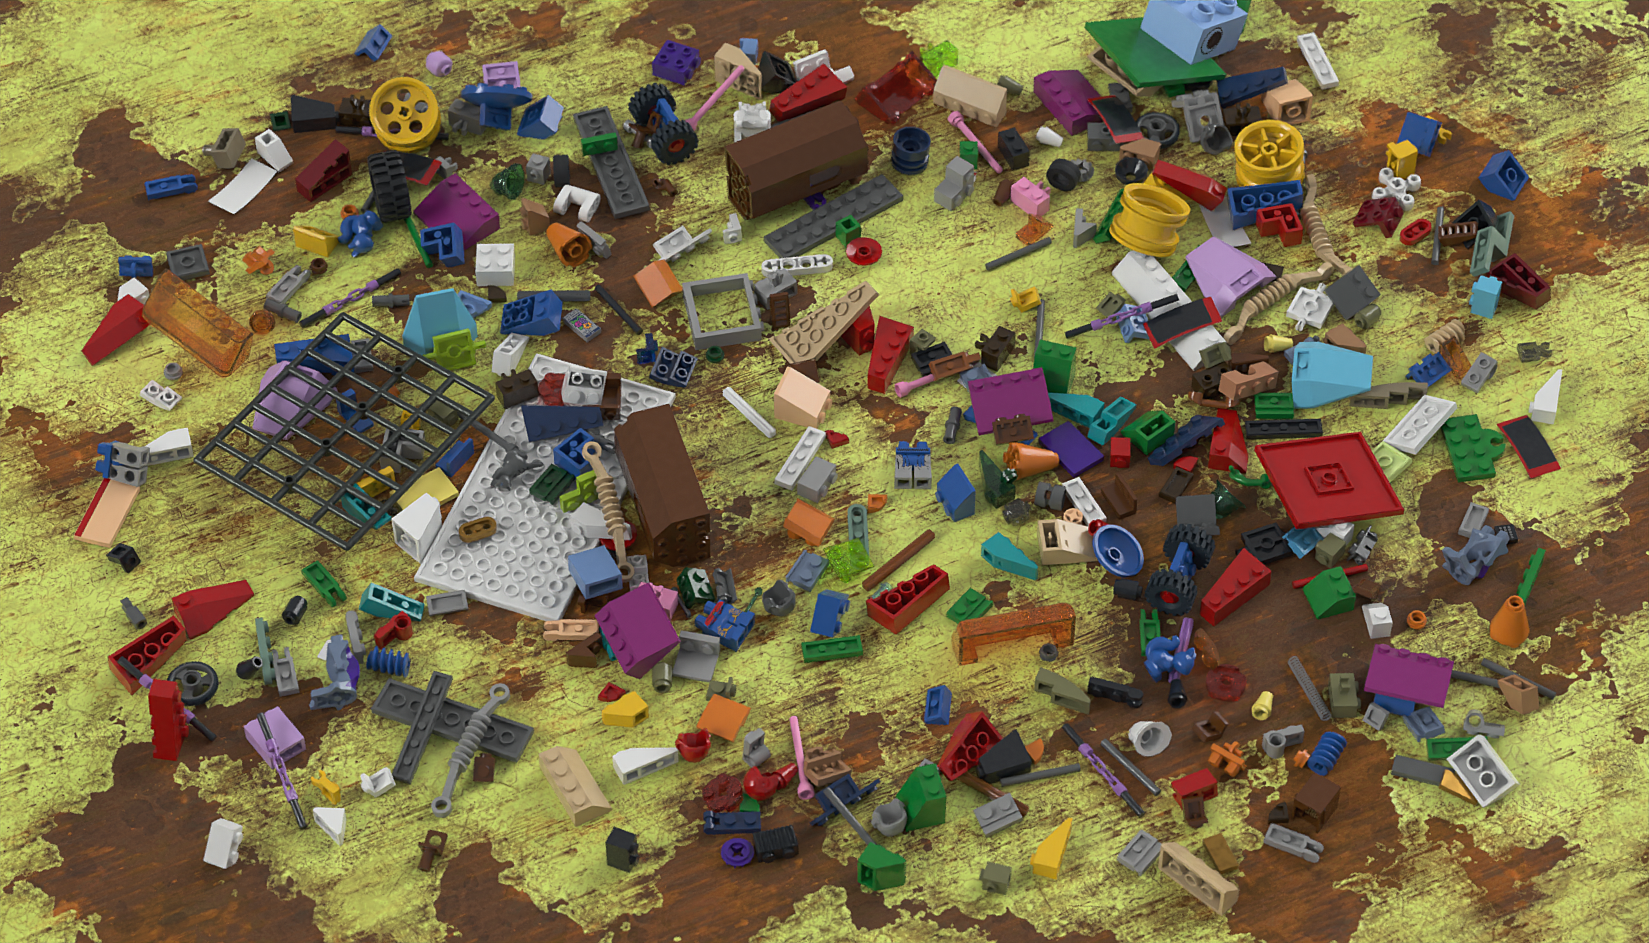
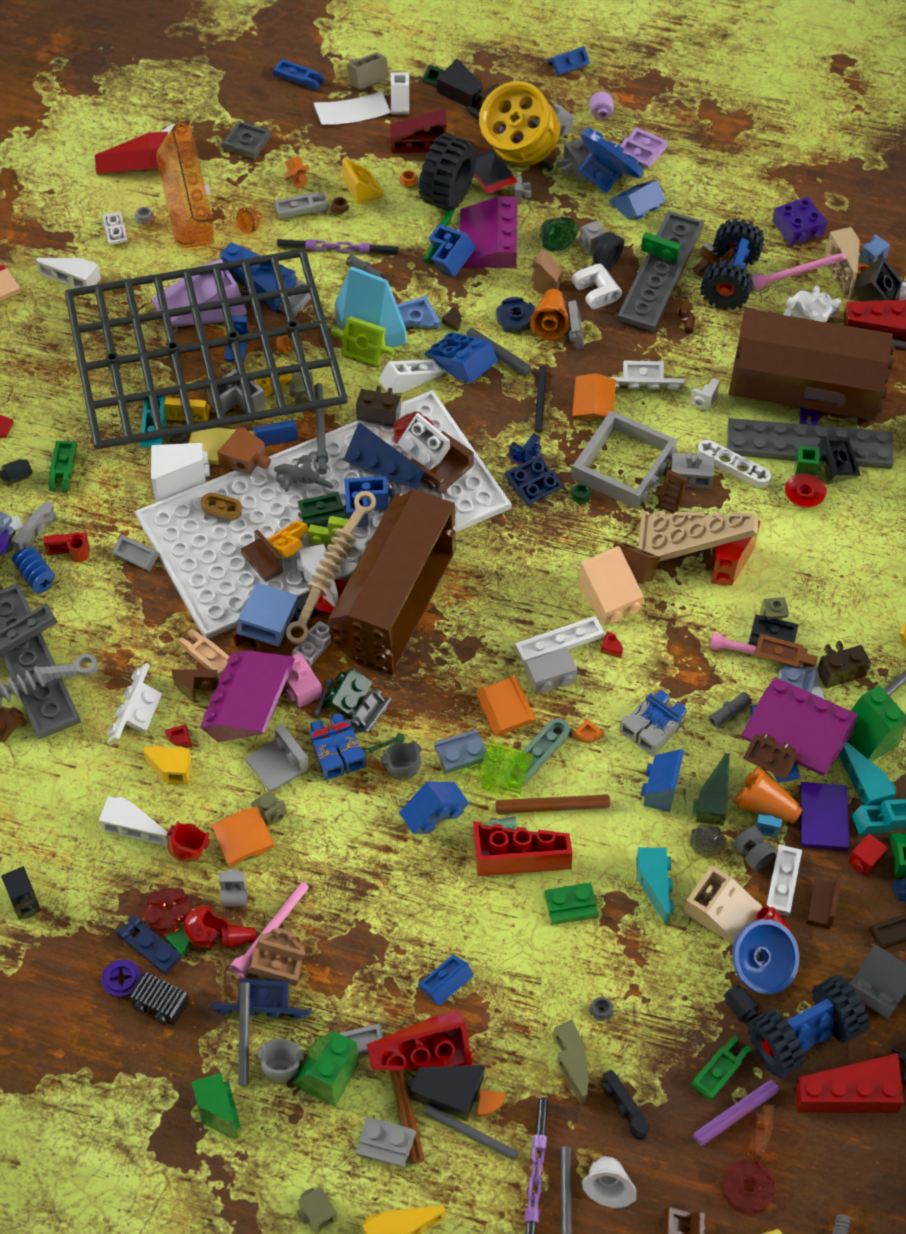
camera: 40 degrees right, 5 degrees up
light grey hips [95,440,150,487] -> none
blue hips [118,255,153,279] -> none
dark grey pin [263,298,302,323] -> none
blue animal [338,210,383,257] -> none
teal slope [358,582,425,621] -> none
white brick [475,244,515,286] -> none
tan slope [538,746,612,827] -> none
tile [563,308,601,342] -> none
olive brick [652,662,672,693] -> none
white axle [723,387,776,438] -> none
green plate [801,635,863,663] -> none
red wedge [867,316,914,394] -> none
clear orange windscreen [951,603,1076,666] -> none
dark green plate [999,468,1018,485] -> none
light nougat wheel [1063,508,1083,525] -> none
blue animal [1144,635,1196,683] -> none
black cone [1167,679,1187,708] -> none
none -> white bracket [107,663,162,745]
none -> dark orange torso [217,426,271,474]
none -> reddish brown panel [241,529,283,582]
none -> light orange plate [267,520,309,558]
none -> dark blue plate [496,297,535,332]
none -> dark azure plate [756,814,782,838]
none -> black slope [818,436,861,484]

